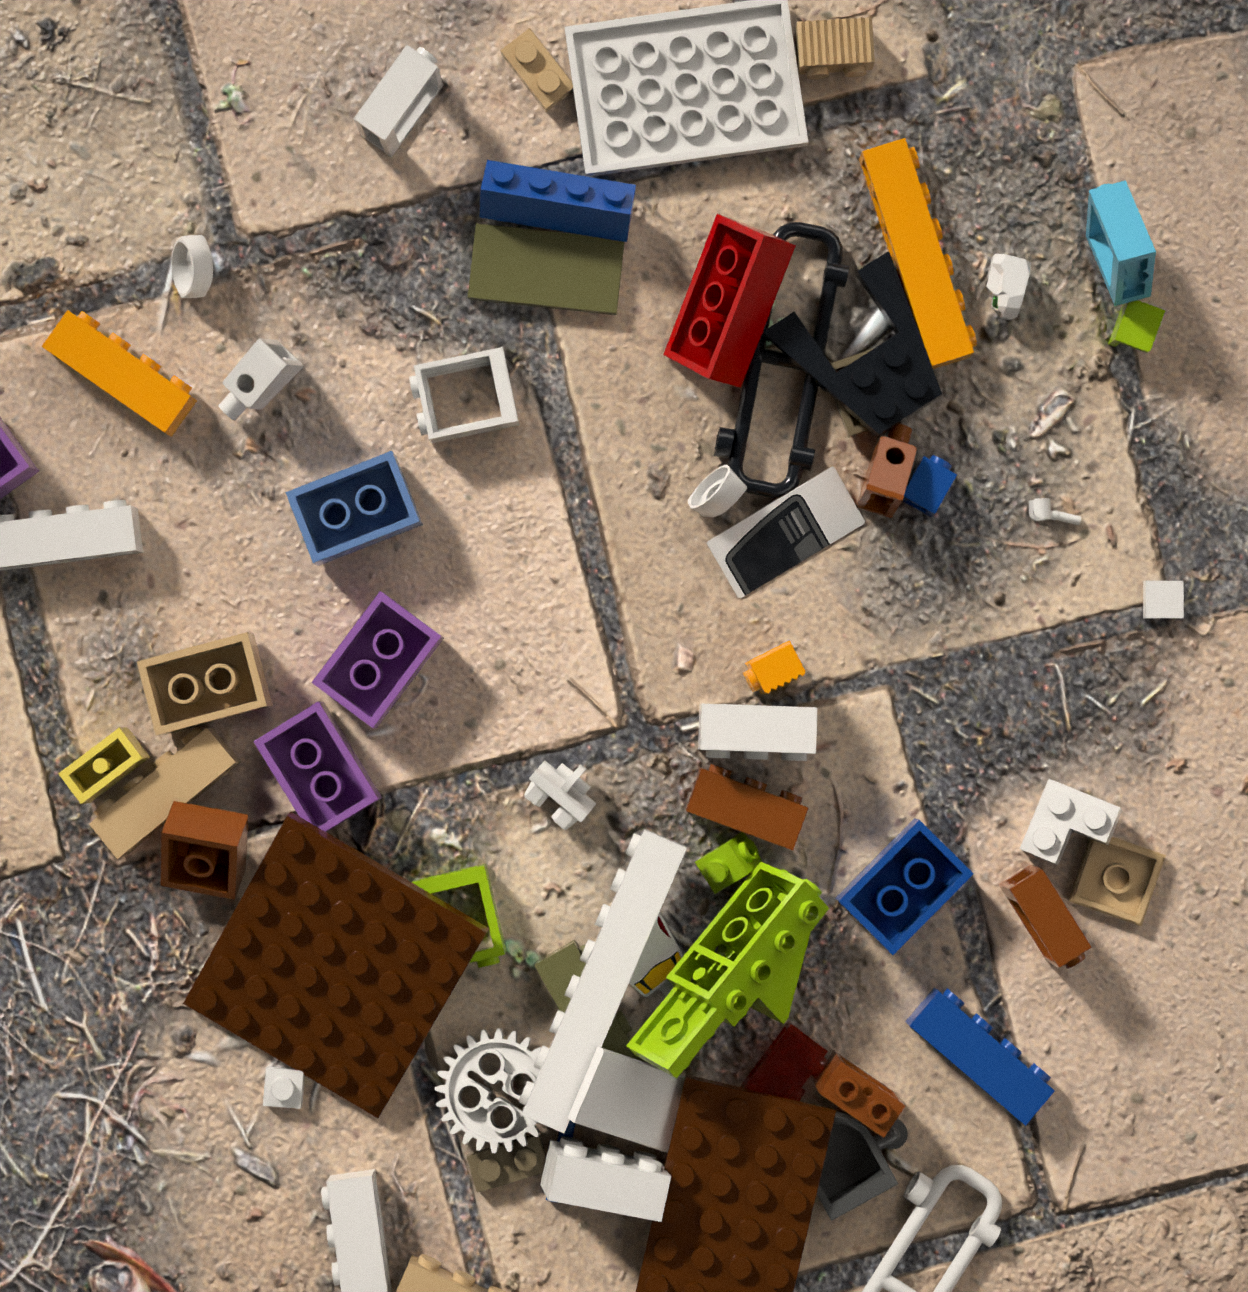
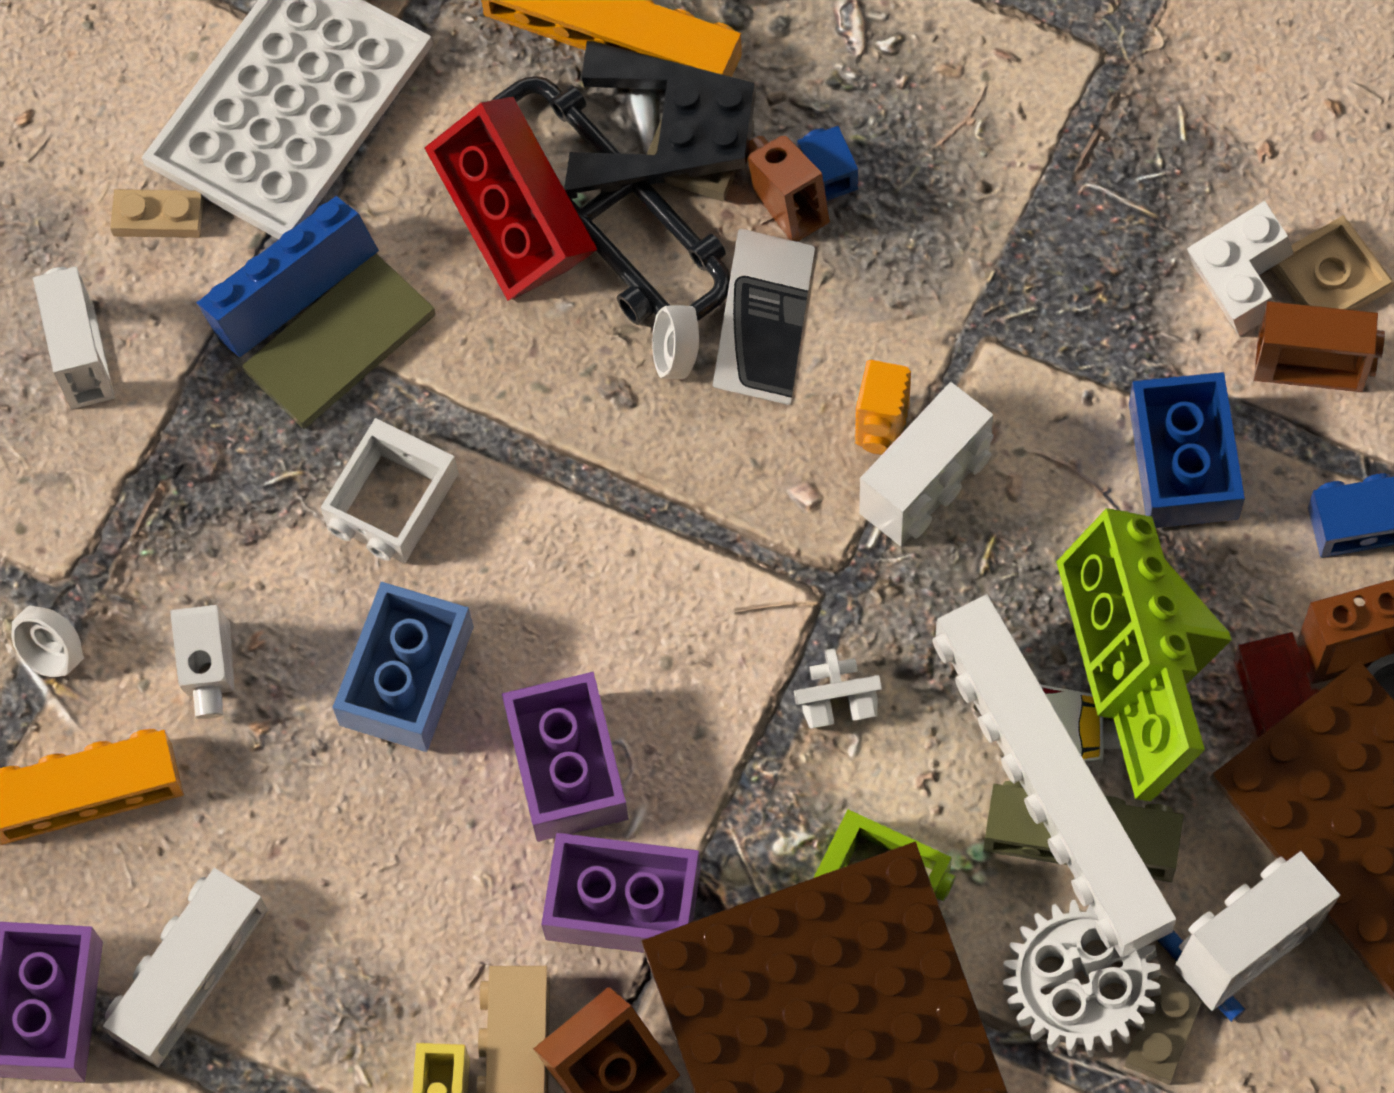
camera: 45 degrees left, 20 degrees down
tan brick [137,632,273,735] -> none
white tile [568,1047,686,1153] -> none
dark orange brick [685,764,809,850] -> none
lime bracket [695,832,762,894] -> none
white hand [1029,498,1081,525] -> none
white tile [1143,581,1184,619] -> none

